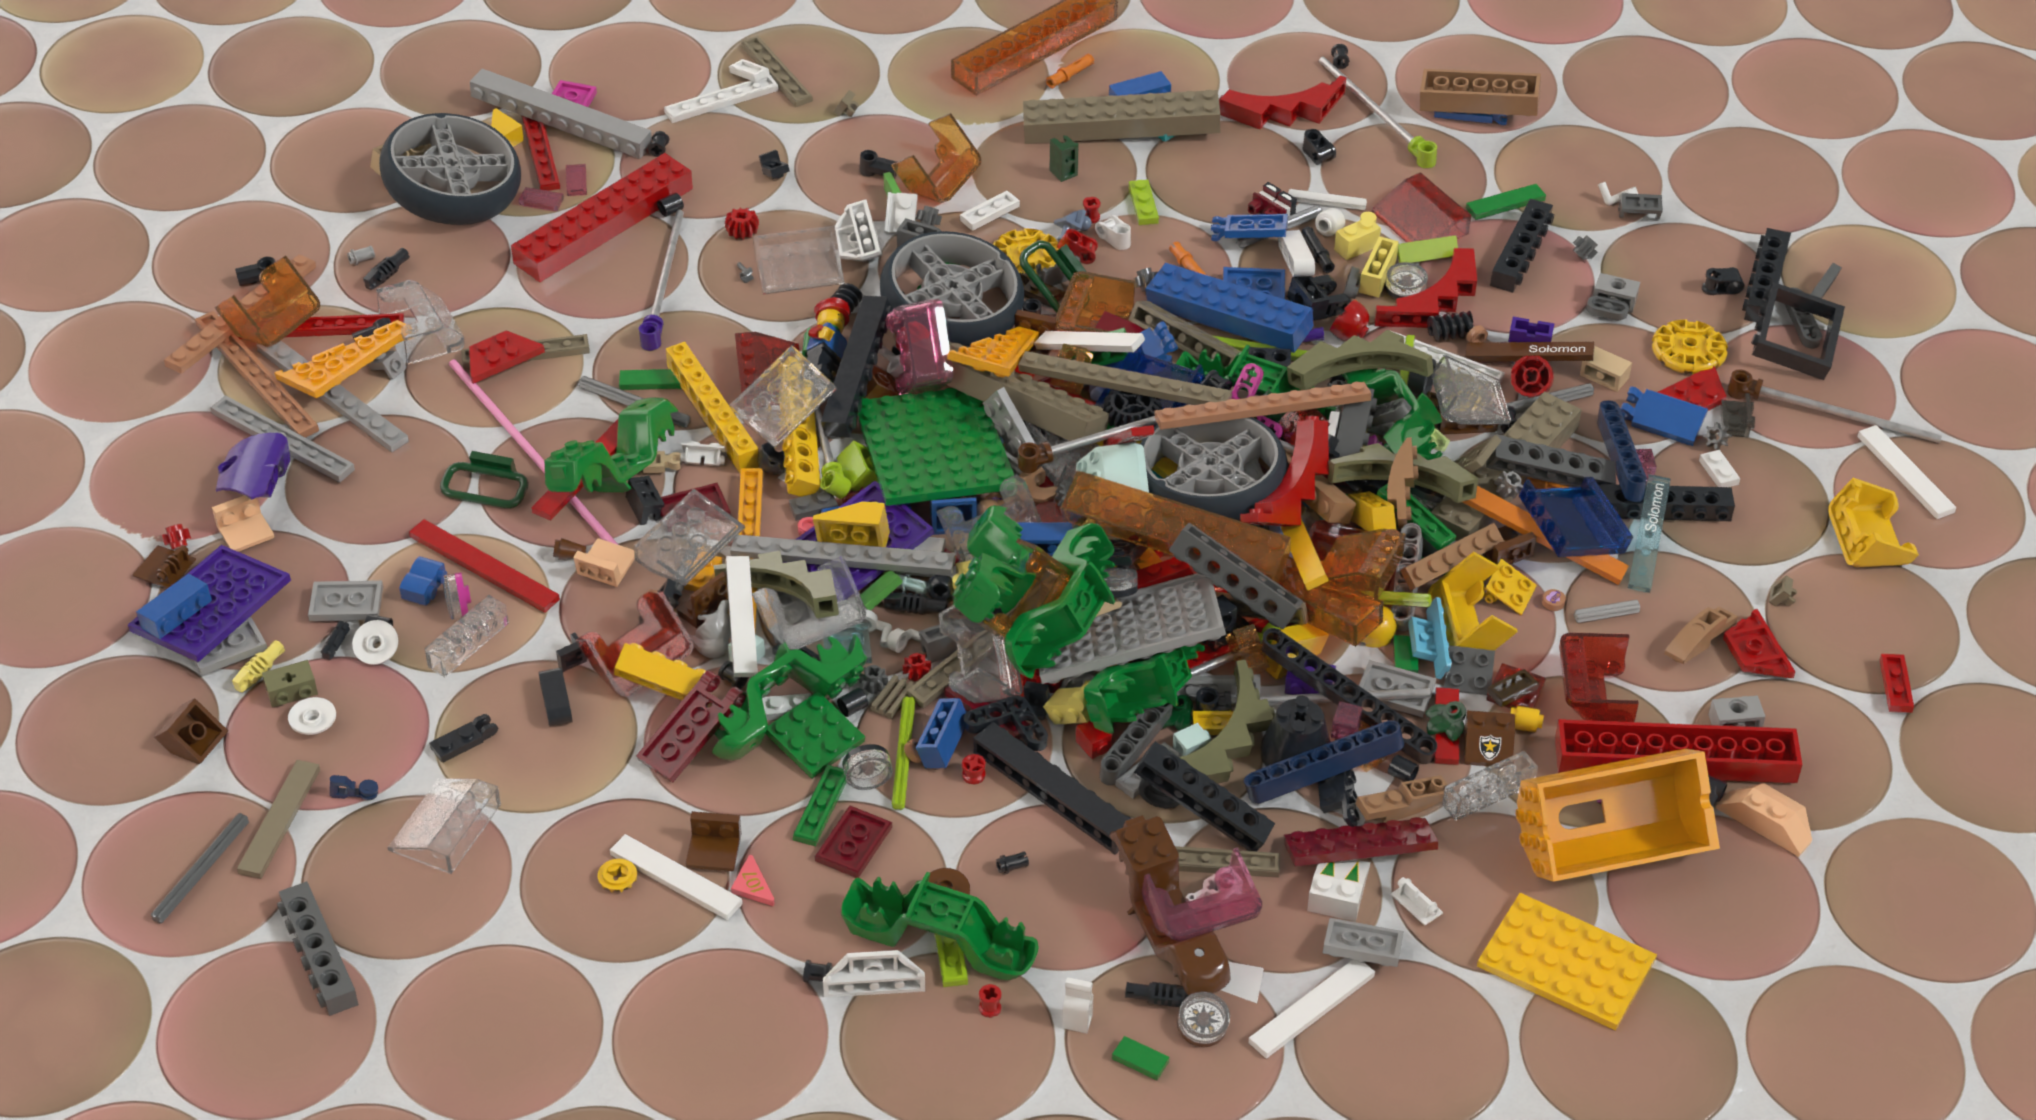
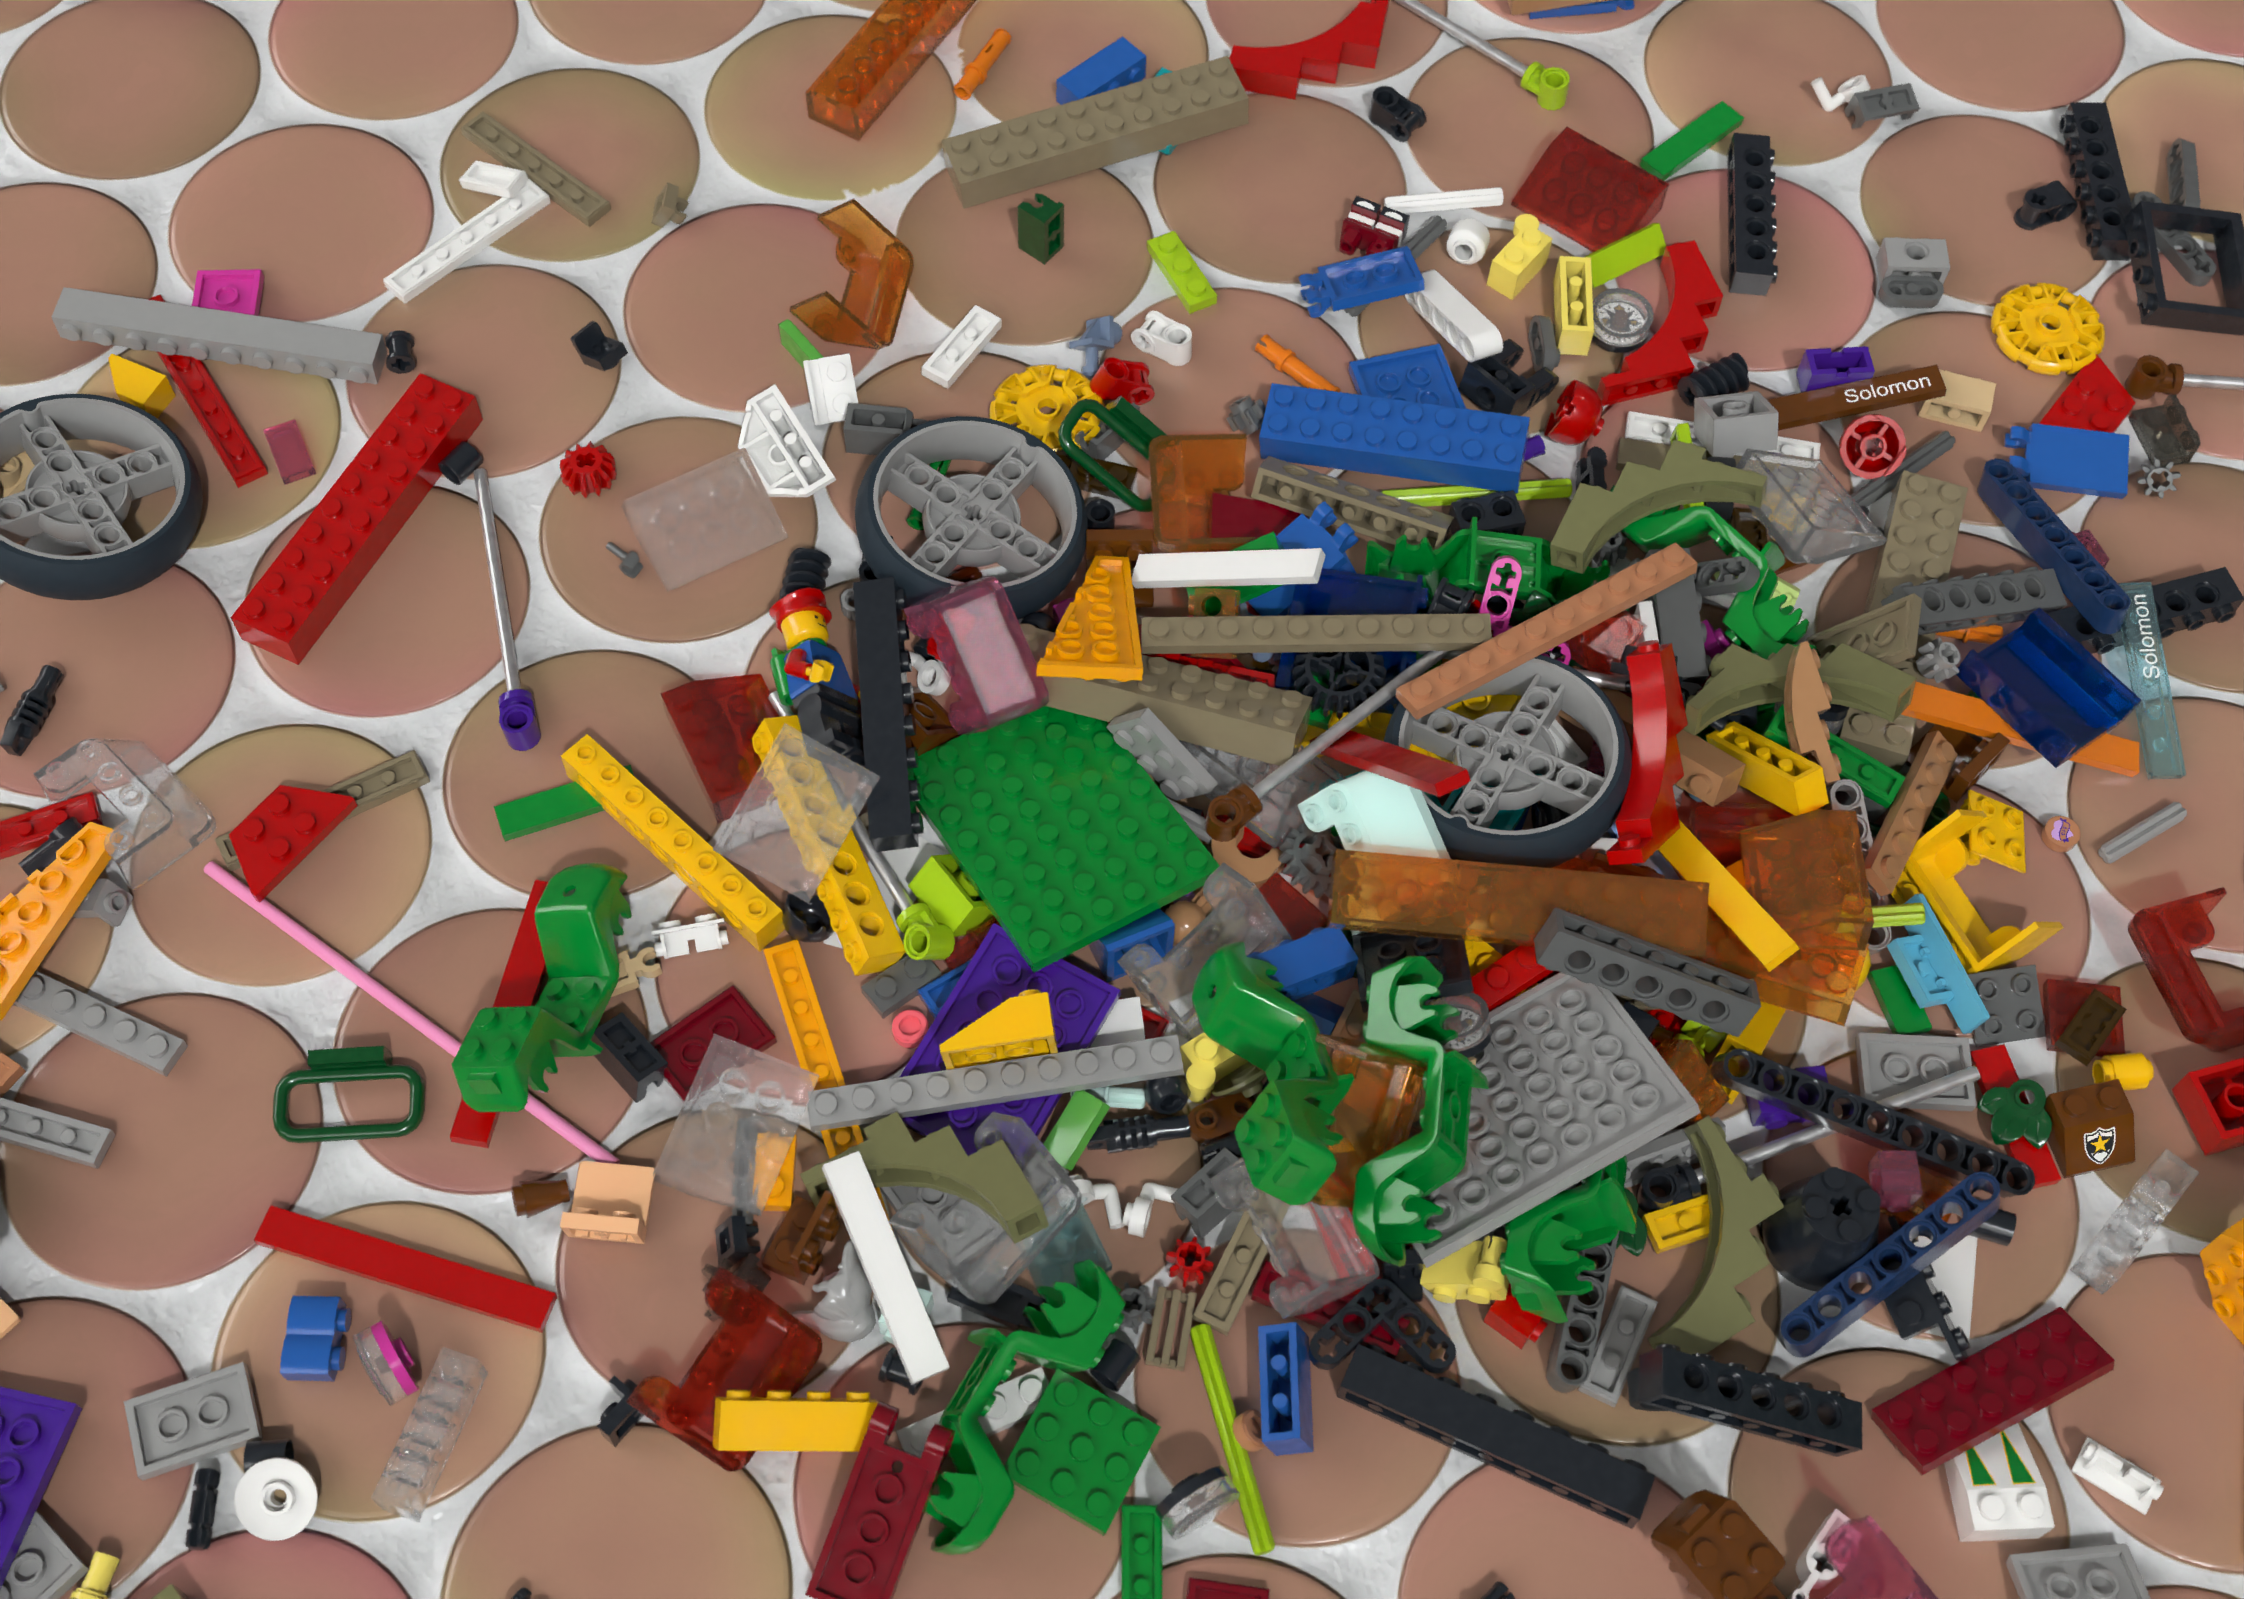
camera: 20 degrees left, 15 degrees up
clear pink tile [519,187,564,211] -> none
black beam [538,667,573,727] -> none
axle [579,376,691,428] -> none
black piece [859,150,899,179] -> none
dark grey gear [916,206,942,226] -> none
red wheel [962,754,986,785] -> none
red bush [1083,197,1101,224] -> none
light aqua brick [1173,723,1211,756] -> none
dark tan tile [1175,846,1280,878] -> none
black pin [1301,226,1335,273] -> none
medium nougat slope [1355,775,1453,823] -> none
nougat tile [1466,325,1488,343] -> none
dark grey gear [1573,235,1598,260] -> none
white plate [1699,450,1740,487] -> none
none -> light grey brick [1694,391,1779,458]

